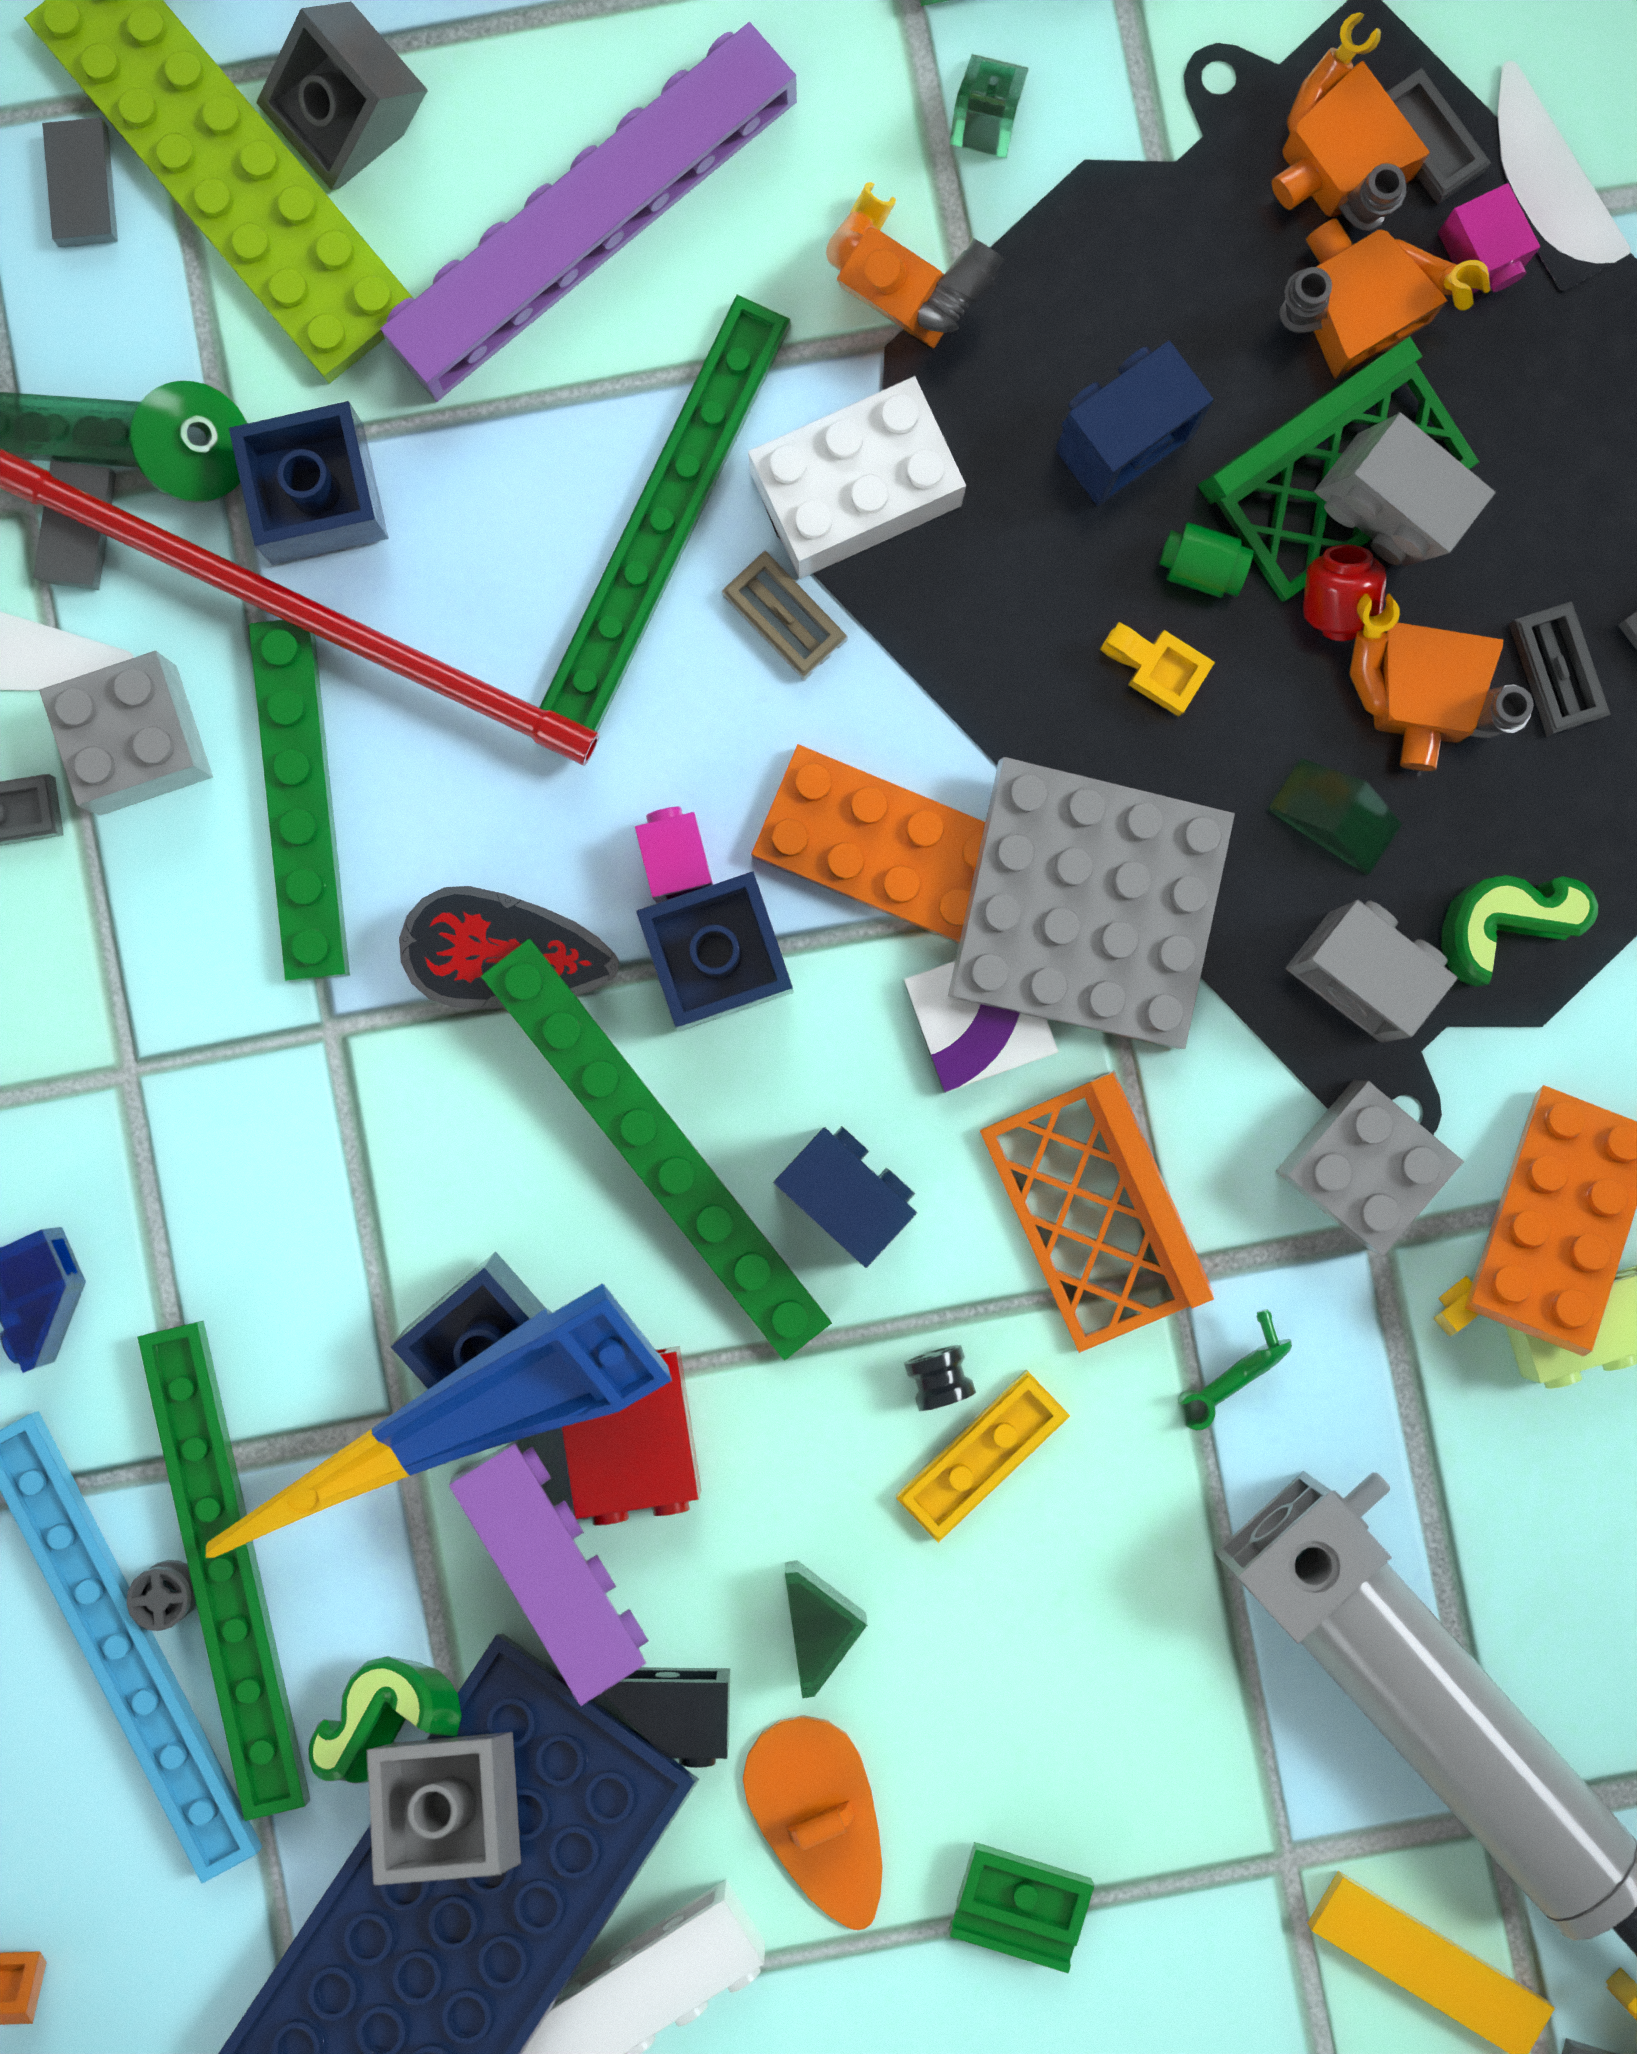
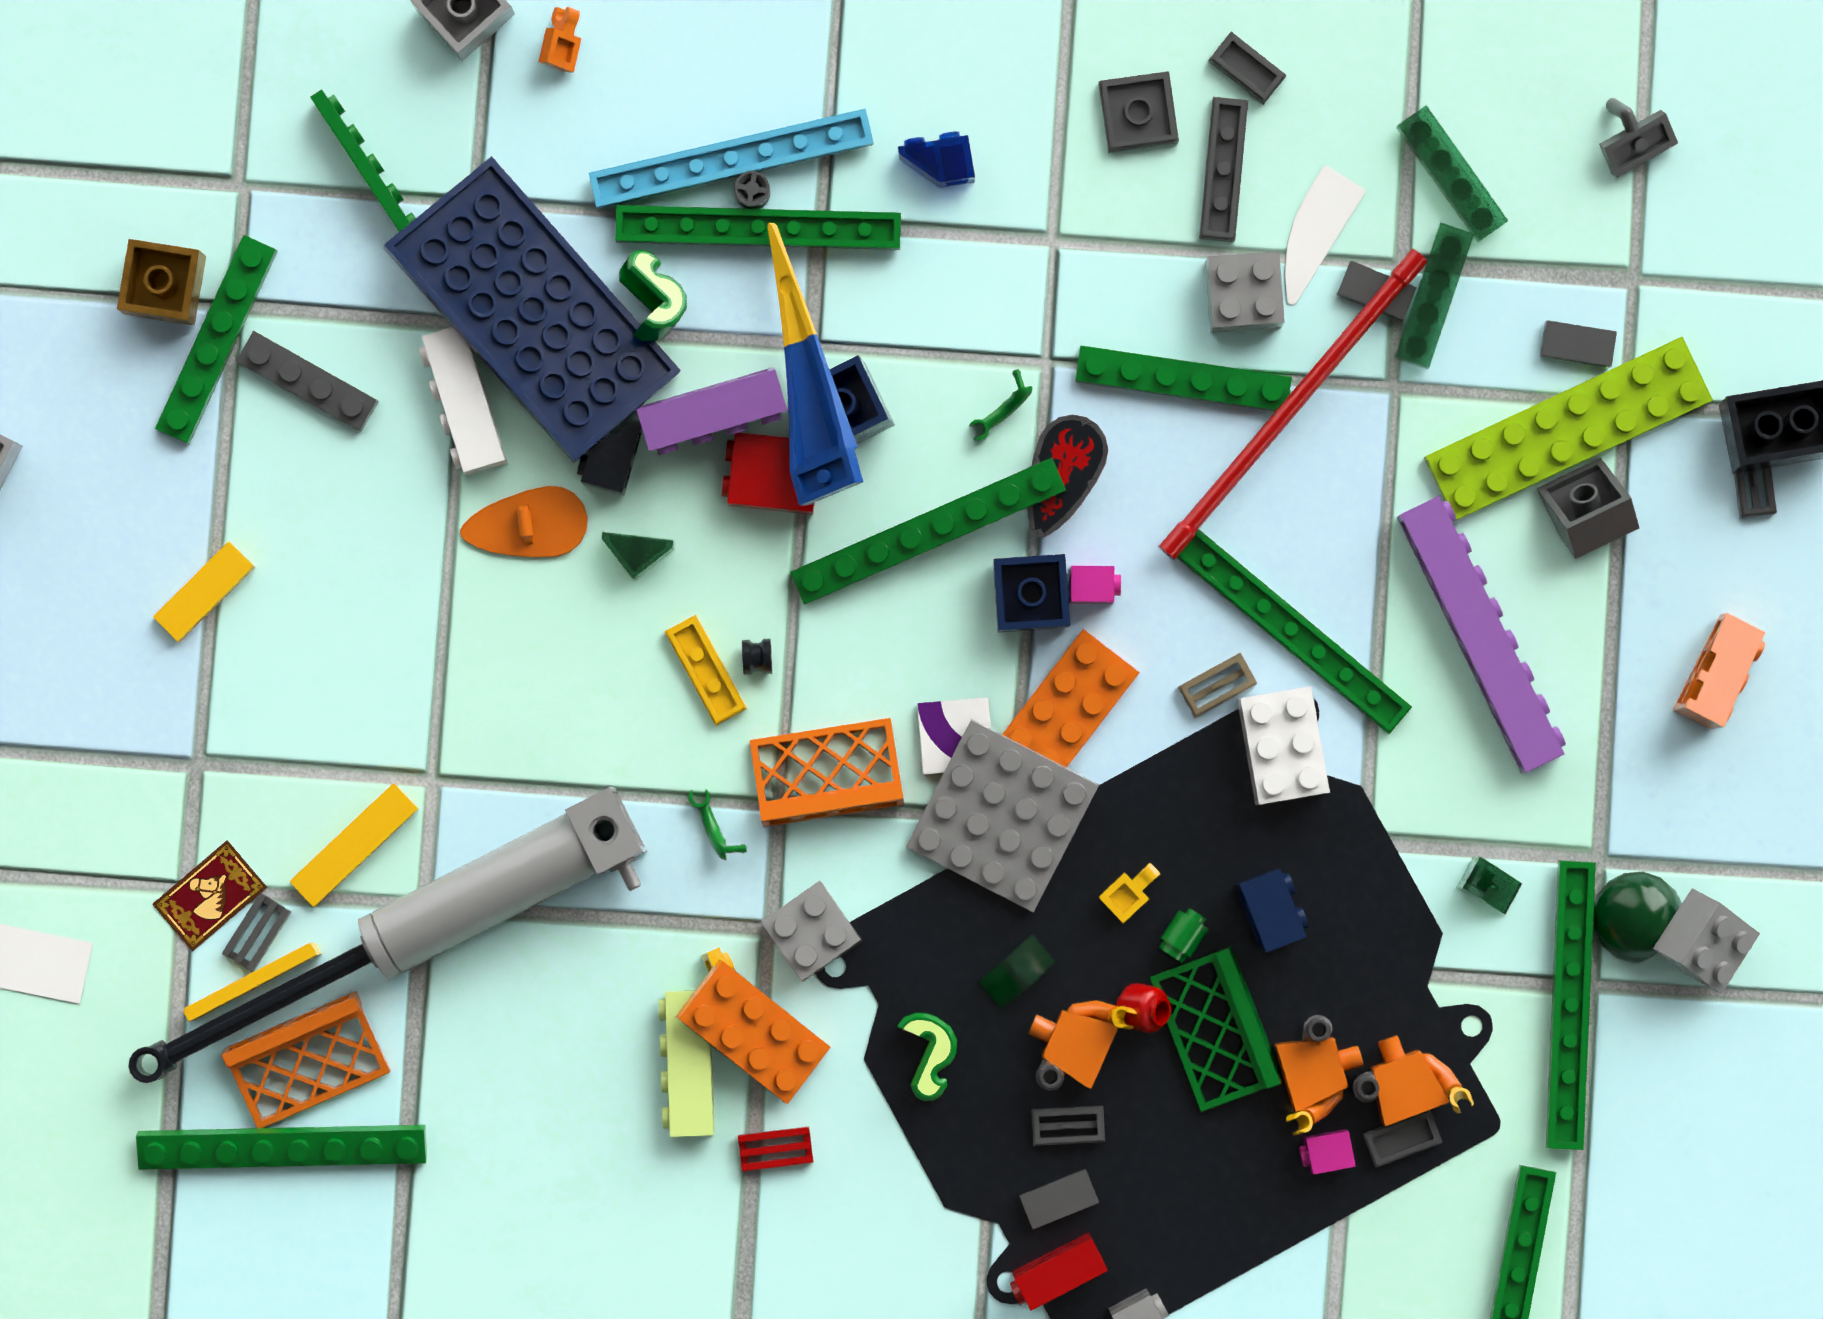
camera: 105 degrees right, 0 degrees up
green dish [130,381,247,503] -> none
dark blue brick [229,401,389,565] -> none
light grey brick [367,1732,521,1885] -> none
dark blue brick [773,1126,918,1269] -> none
orange torso [826,182,1004,349] -> none
green plate [948,1842,1094,1974] -> none
light grey brick [1285,900,1458,1043] -> none
light grey brick [1314,413,1495,566] -> none
white sticker [1498,61,1631,291] -> none
none -> green piece [969,369,1033,442]

